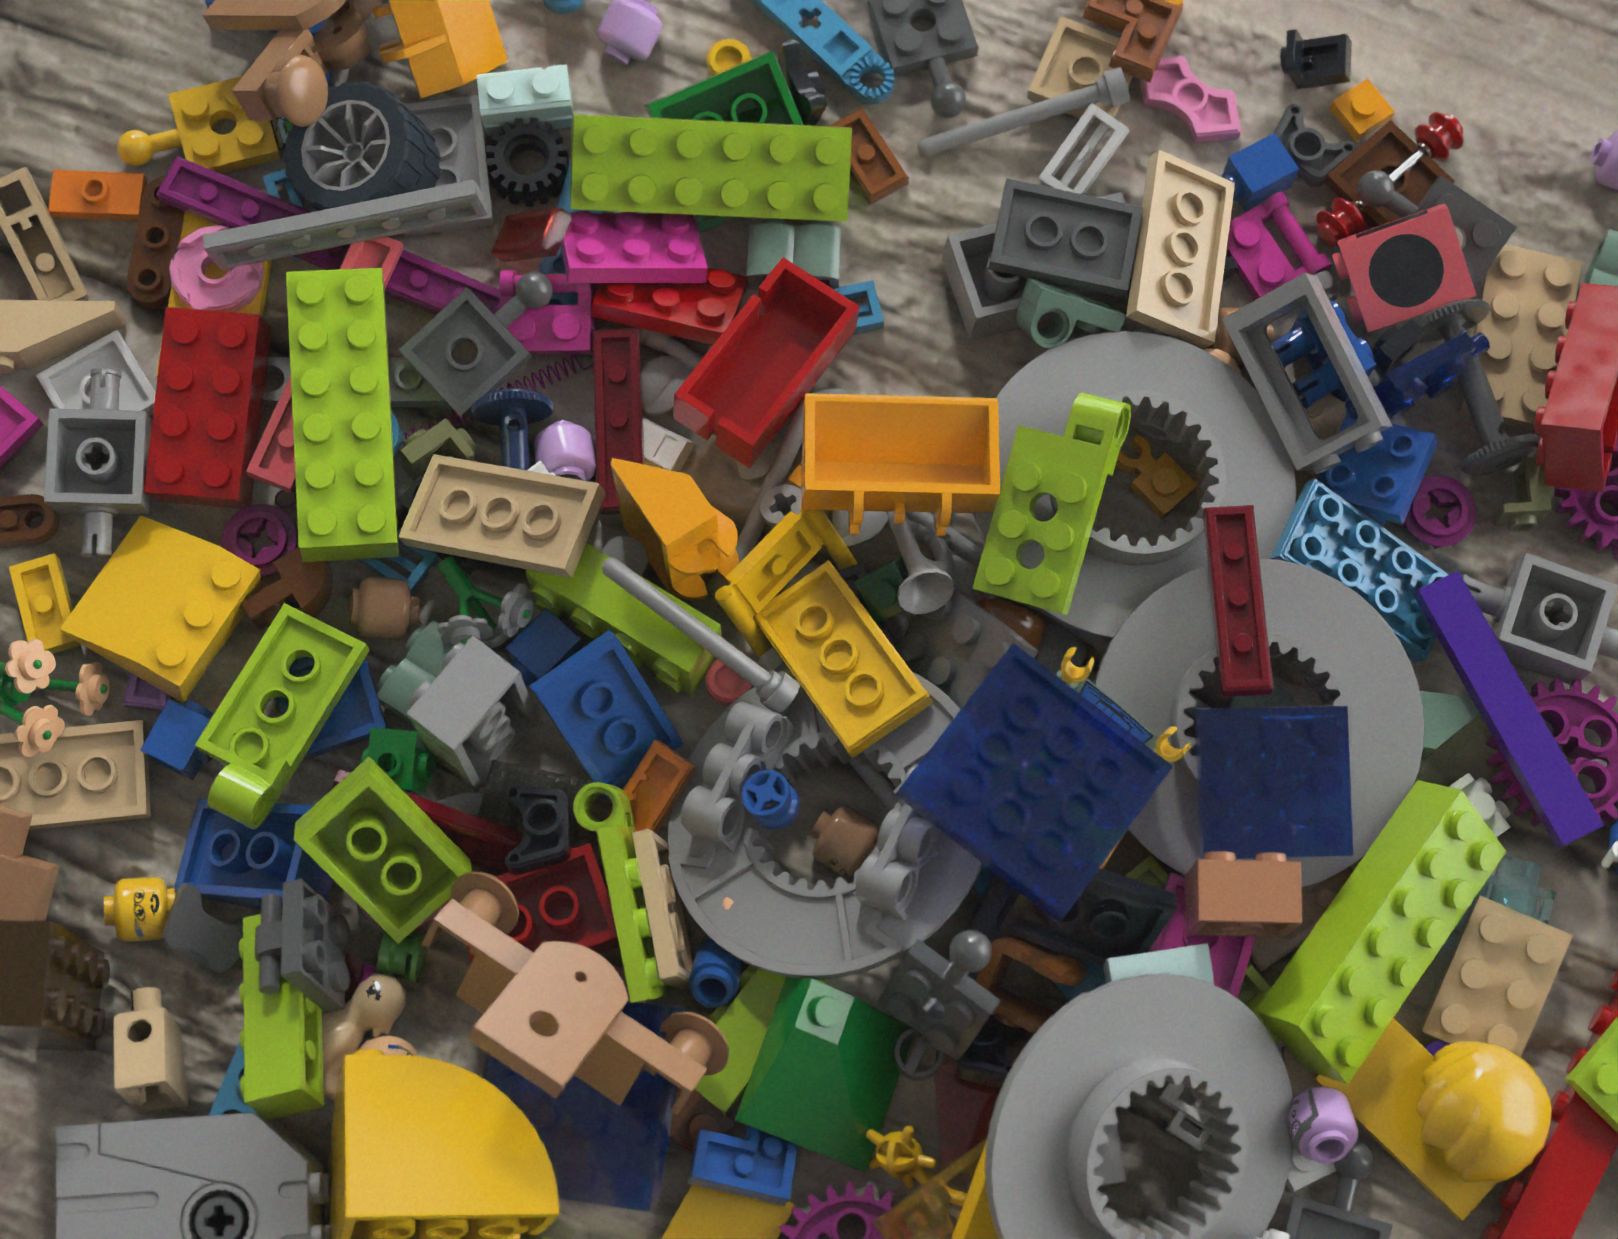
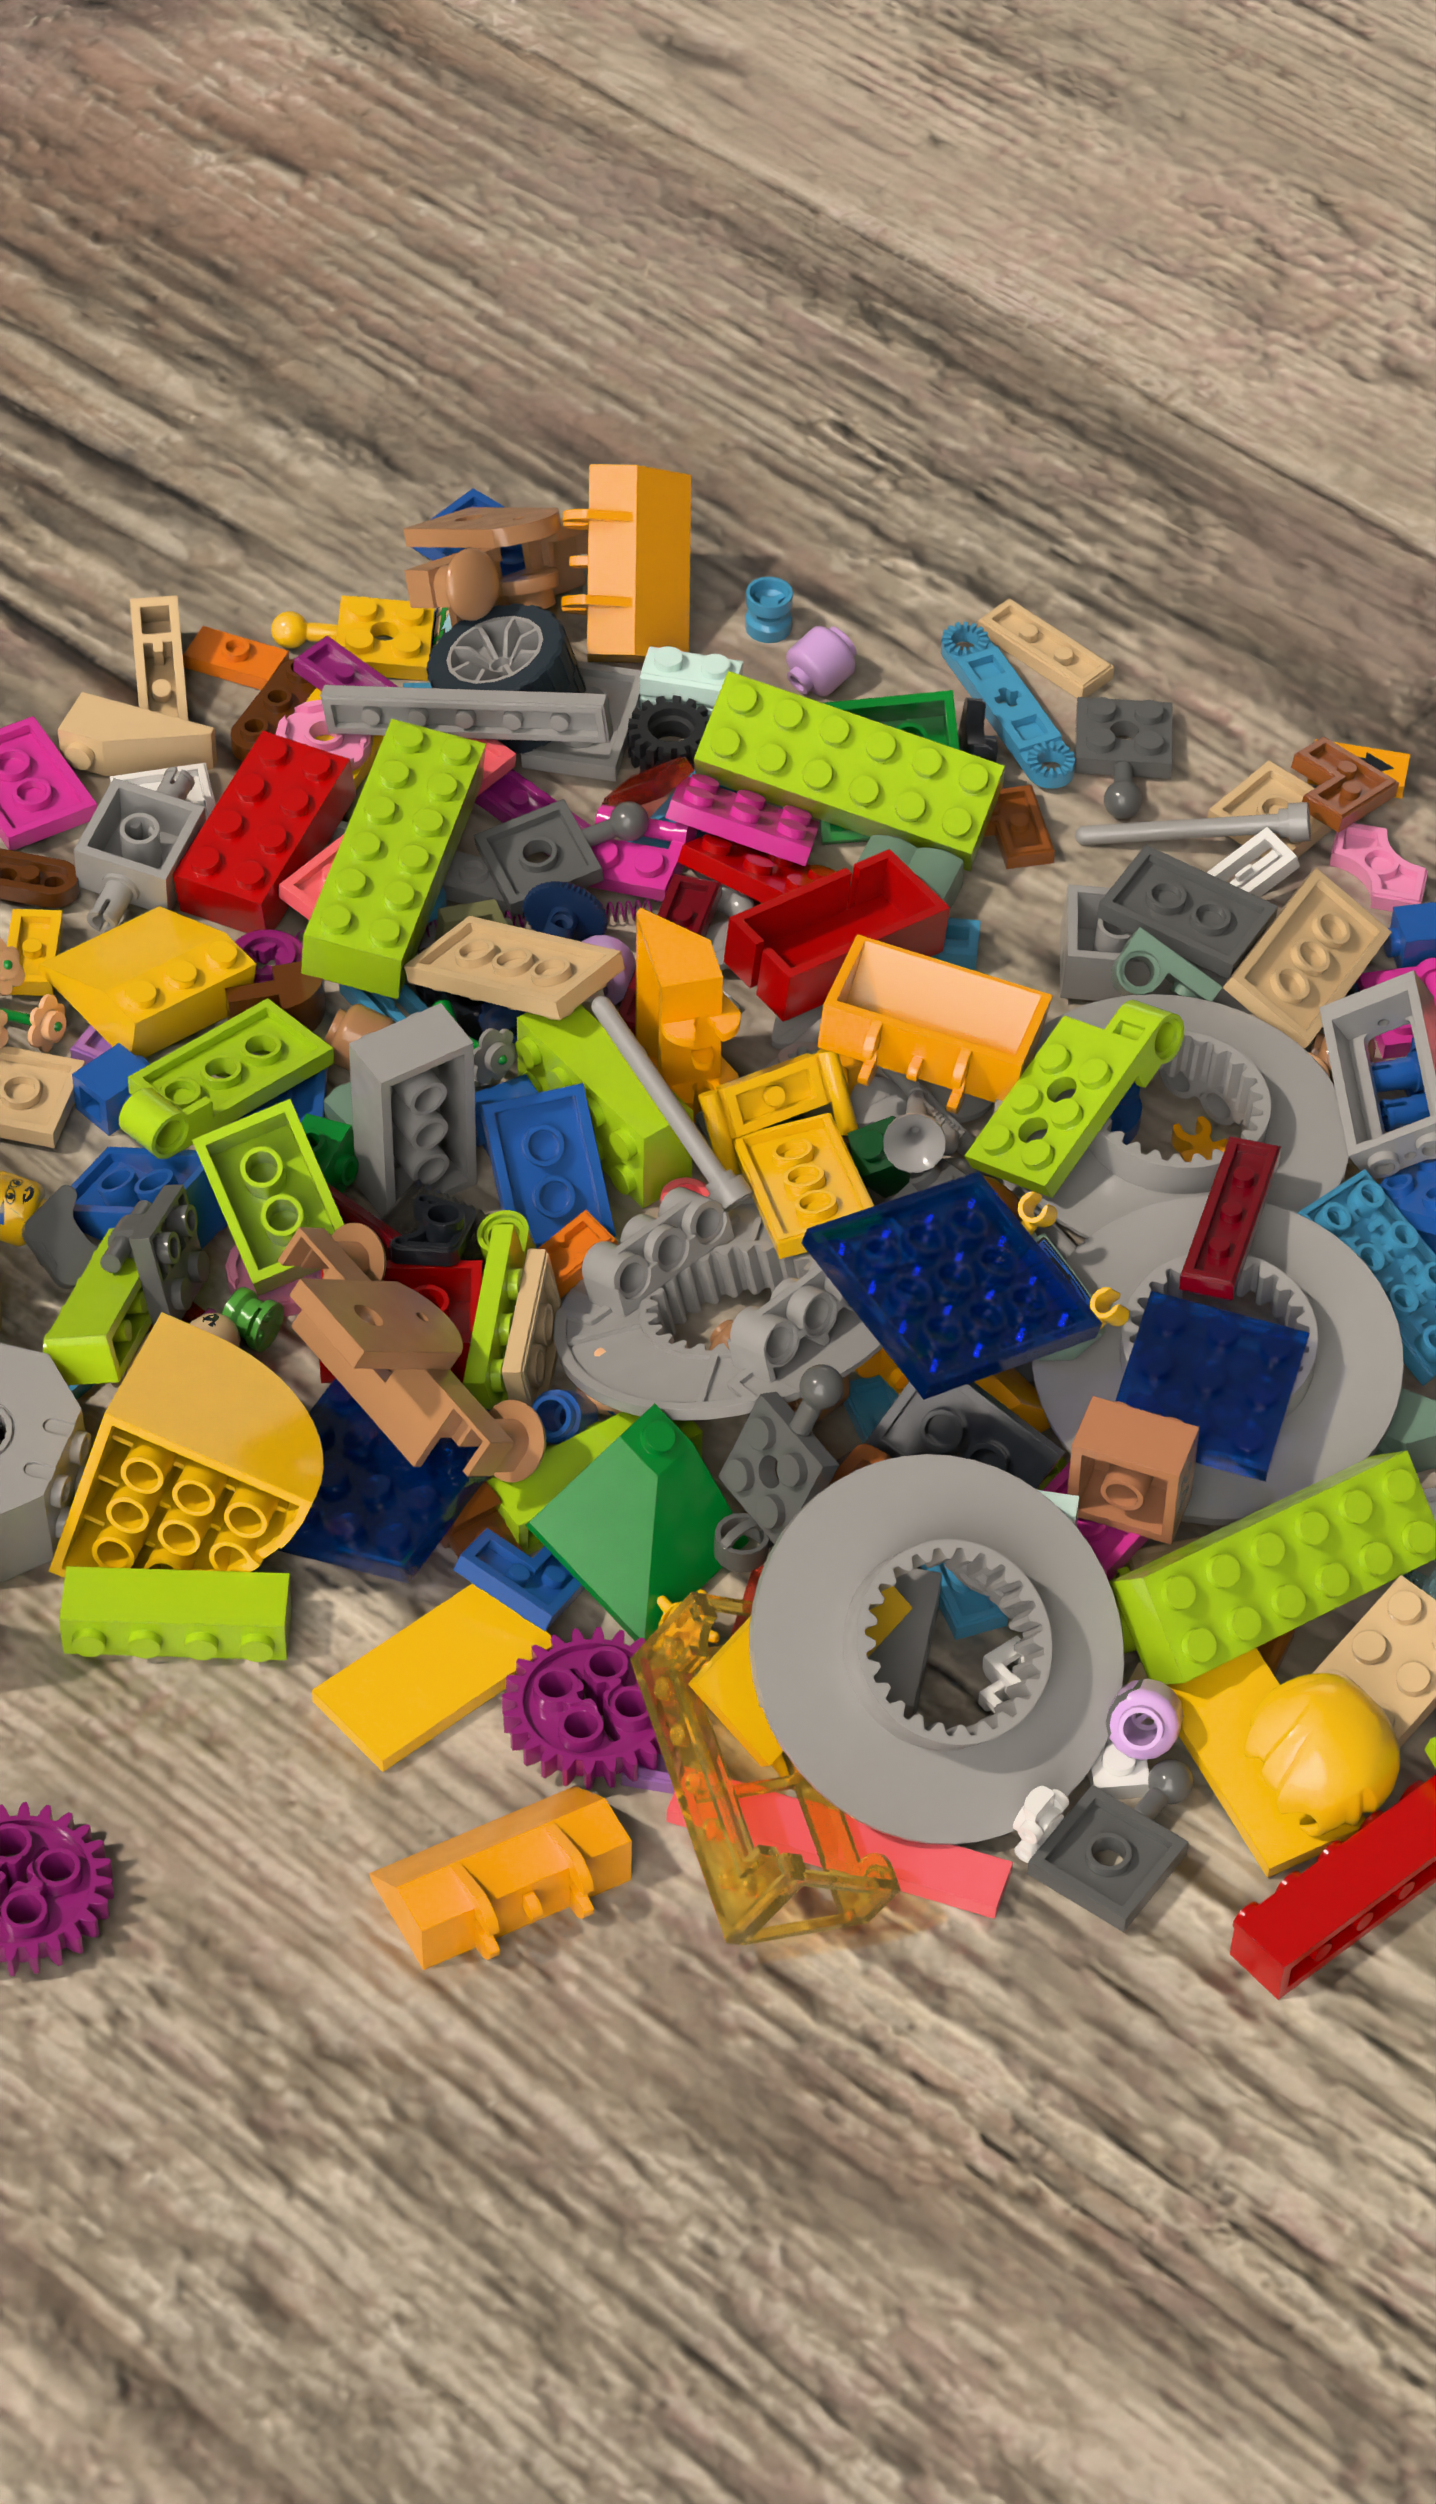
camera: 20 degrees right, 25 degrees down
blue wheel [741,770,800,830] -> none

